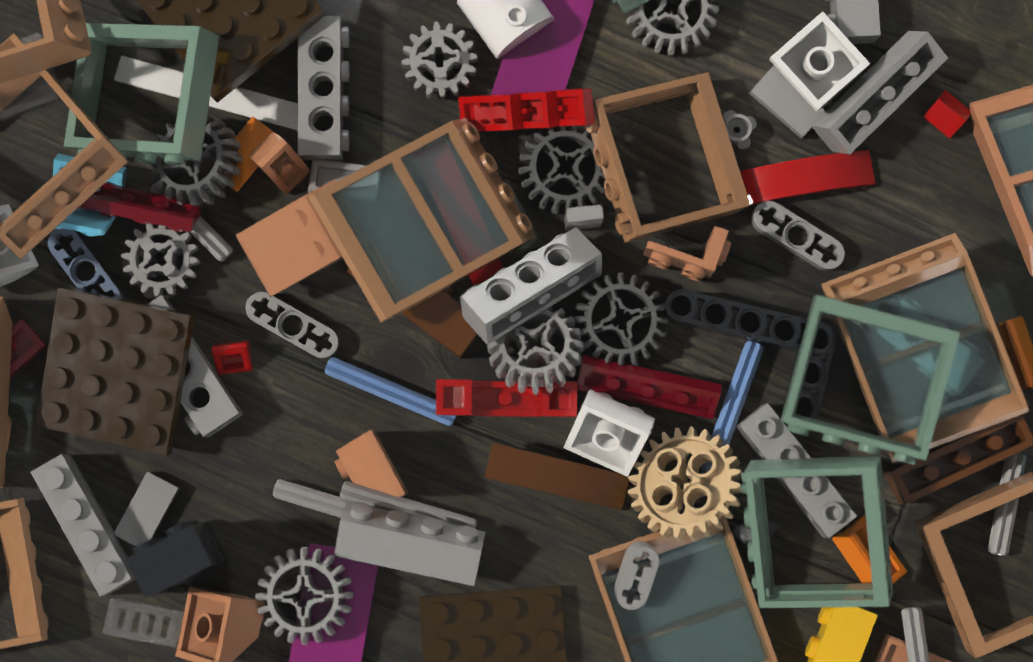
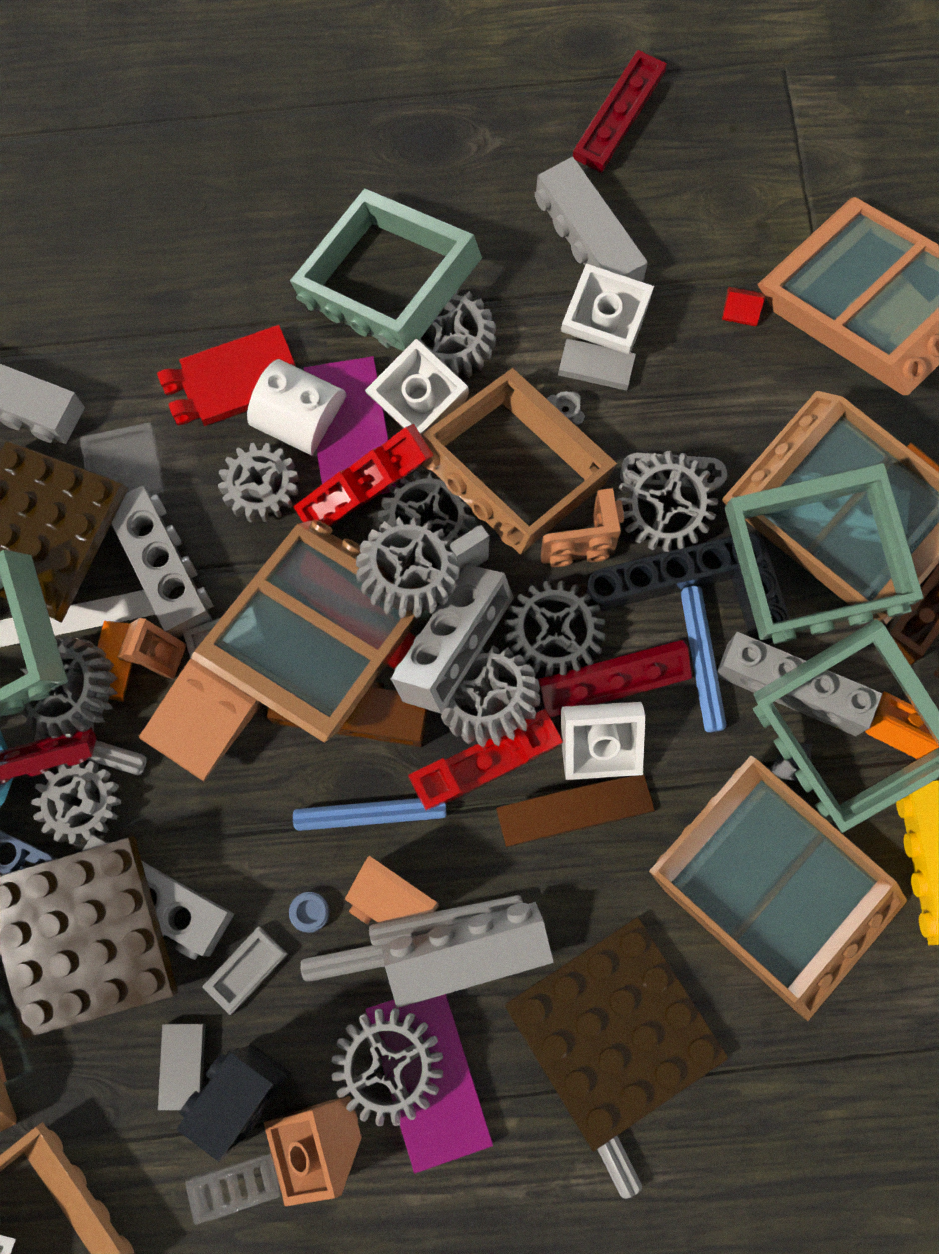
camera: 25 degrees left, 10 degrees down
light grey brick [31,454,136,597] -> none
red slope [211,340,253,375] -> none
light grey beam [245,292,340,359] -> none
light grey beam [614,541,659,610] -> none
tan gear [628,427,742,542] -> none
red slope [740,150,876,206] -> none
light grey brick [811,31,948,155] -> none
none -> light grey tile [202,926,288,1015]
none -> sand blue tile [289,892,330,933]
none -> light grey gear [356,517,460,619]
none -> white brick [365,339,469,436]
none -> light grey gear [617,451,718,552]

